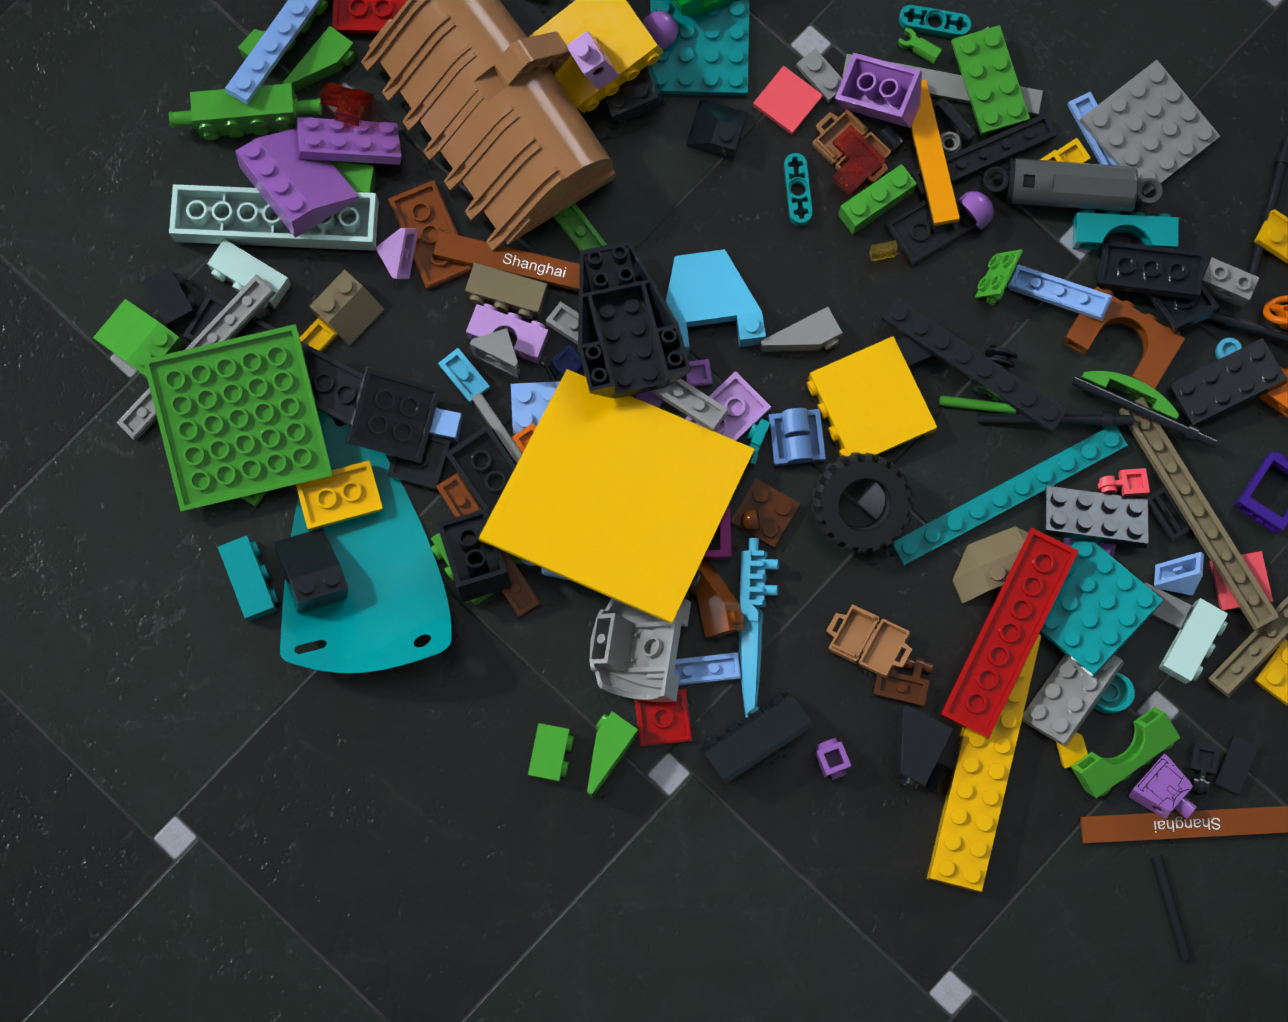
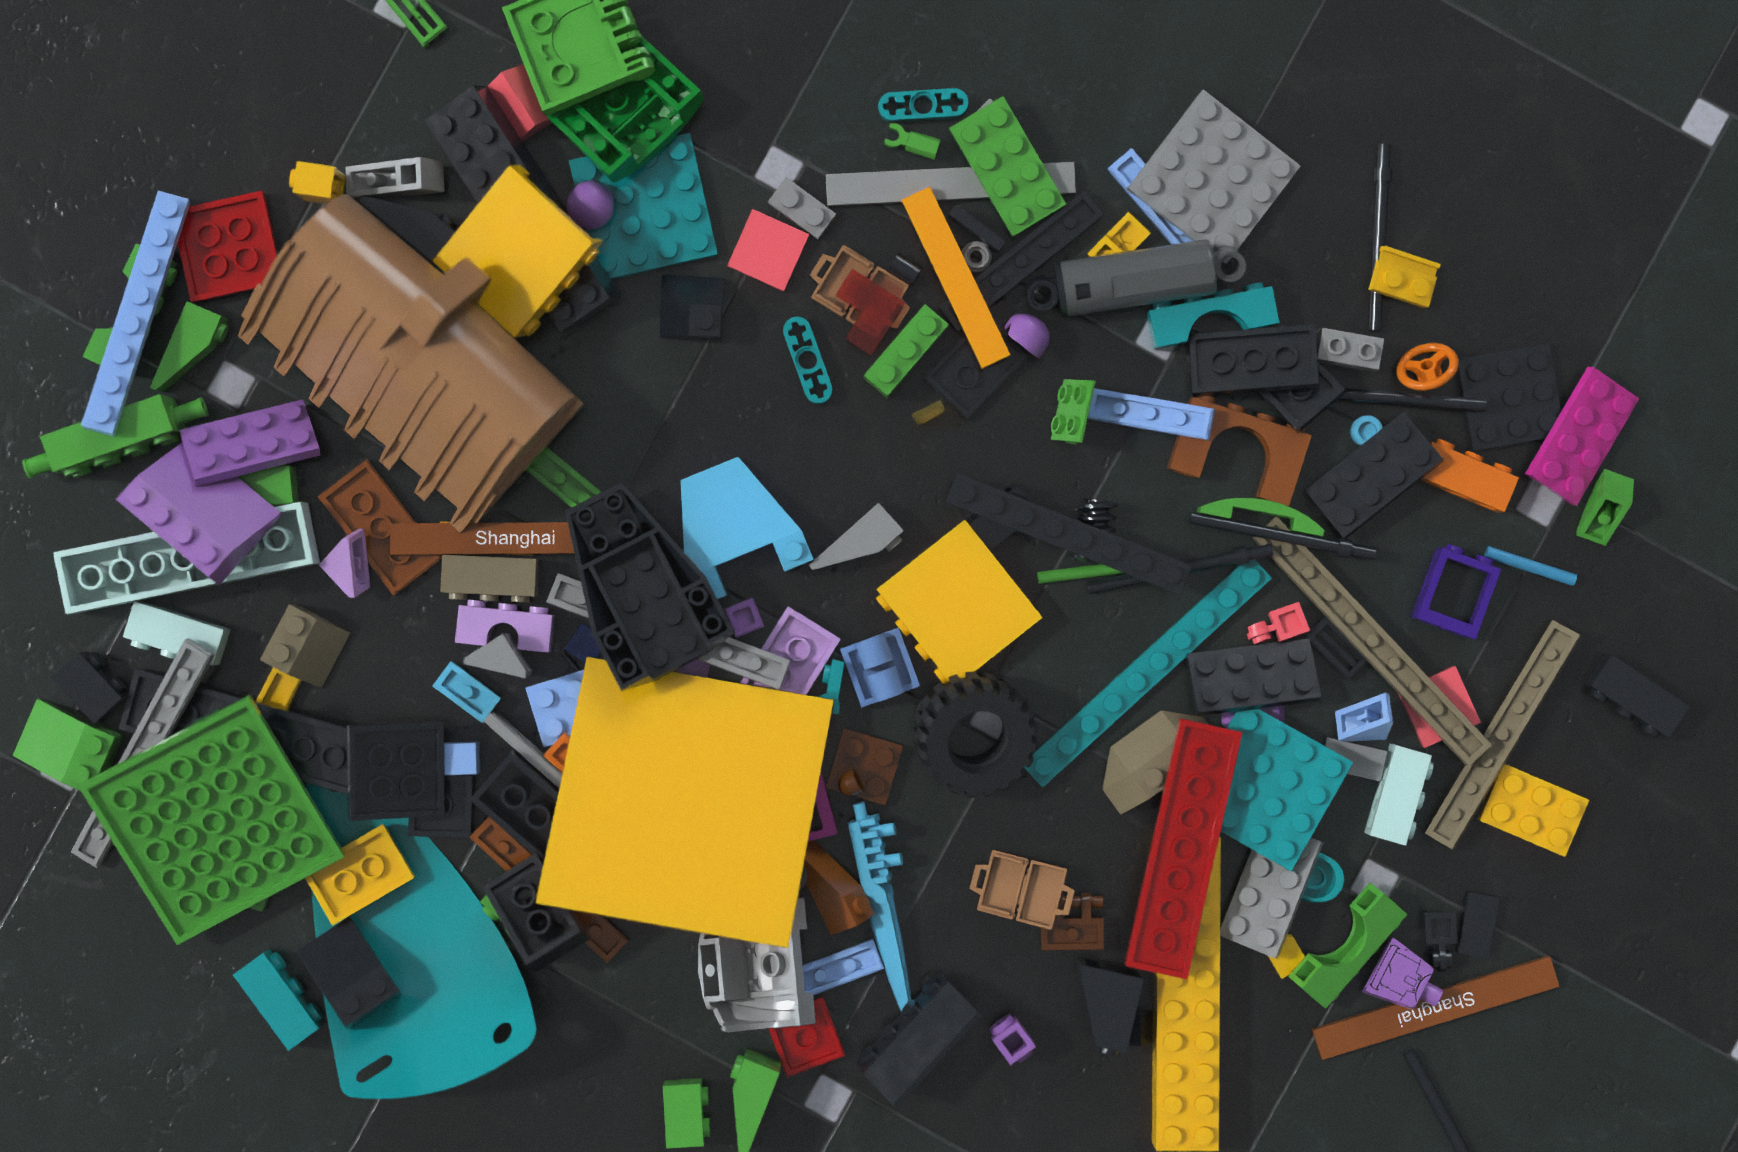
camera: 20 degrees left, 10 degrees up
clear red plate [318,83,374,126] -> none
lavender torso [567,31,620,90] -> none
medium lavender slope [835,53,922,128] -> none

